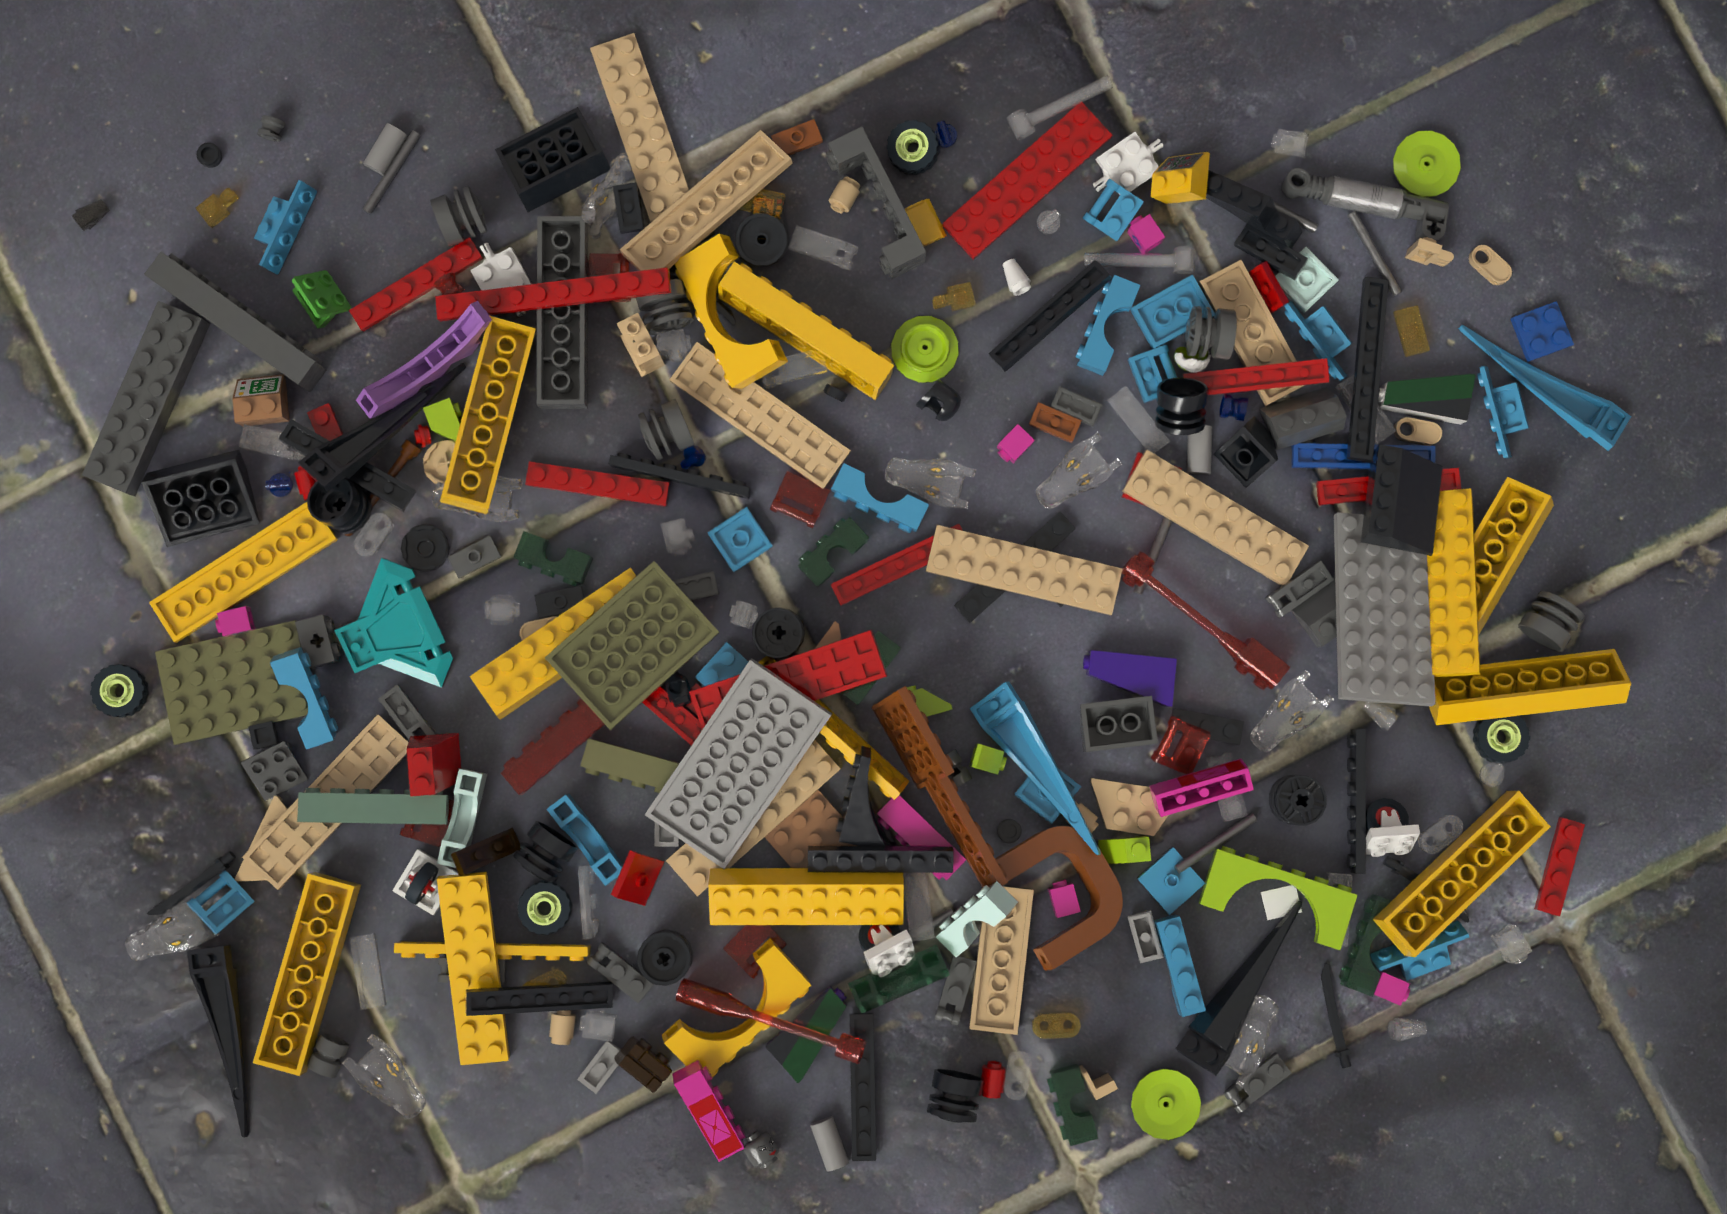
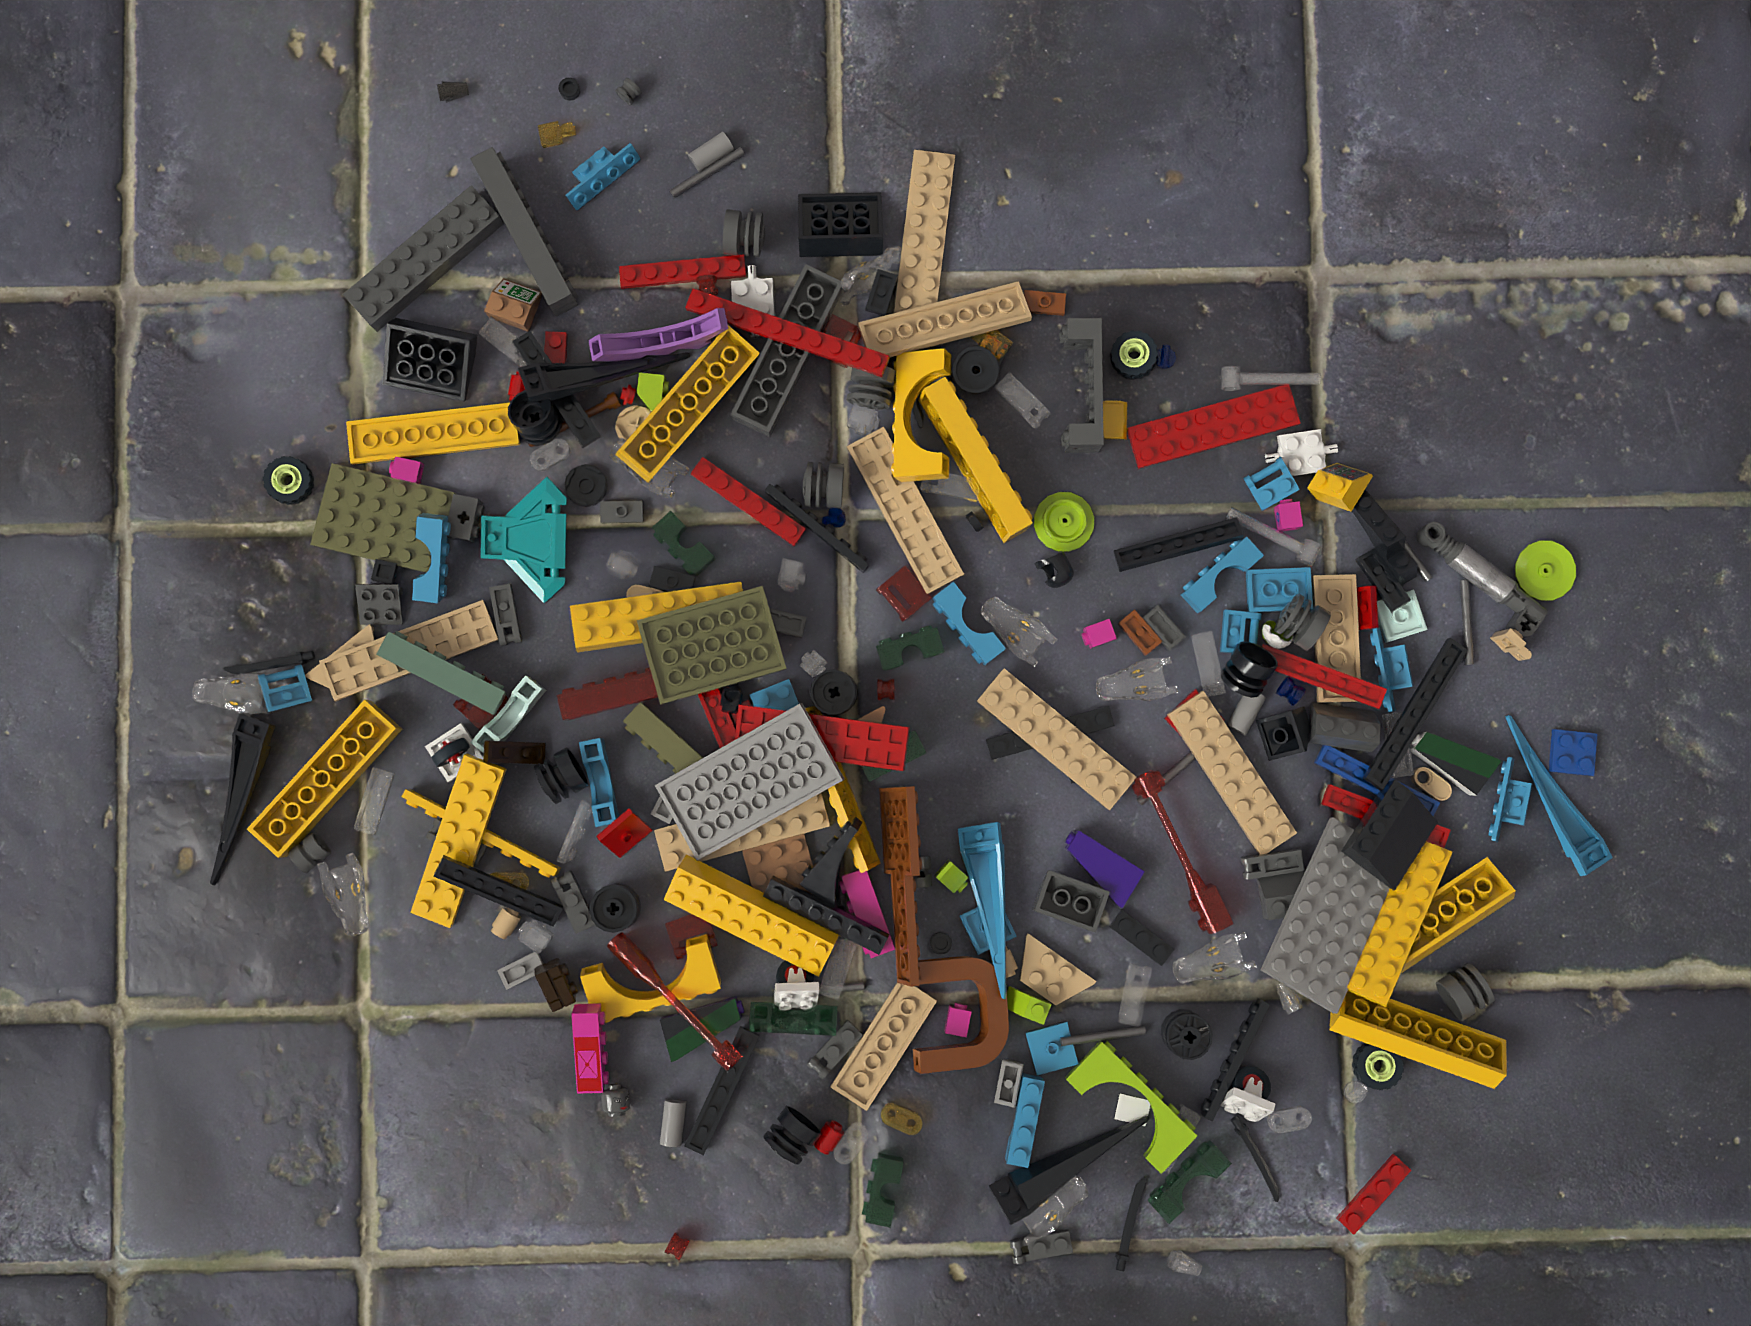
camera: 25 degrees right, 0 degrees up
clear blue plate [265,473,293,497] -> none
bright green bracket [292,270,351,329] -> none
red slope [407,733,461,796] -> none
black wheel [517,881,572,935] -> none
tan window [616,313,665,377] -> none
dark azure plate [707,507,773,572] -> none
tan brick [829,177,860,214] -> none
red plate [831,524,963,606] -> none
lime slope [907,685,953,717] -> none
clear yellow plate [932,282,976,311] -> none
light aqua arch [936,881,1018,957] -> none
white cone [1002,259,1031,296] -> none
clear plate [1037,209,1061,234] -> none
tan panel [1078,1065,1118,1100] -> none
lime piece [1131,1069,1201,1140] -> none
dark pink brick [1149,759,1254,817] -> none
clear red plate [1151,716,1211,774] -> none
clear brick [1271,129,1309,158] -> none
dark pink brick [1368,970,1410,1006] -> none
dark azure bracket [1370,921,1469,981] -> none
yellow brick [1373,791,1550,957] -> none
clear yellow plate [1393,305,1430,358] -> none
tan piece [1469,245,1512,285] -> none
clear brick [1490,924,1532,964] -> none
none -> clear red wheel [877,679,895,700]

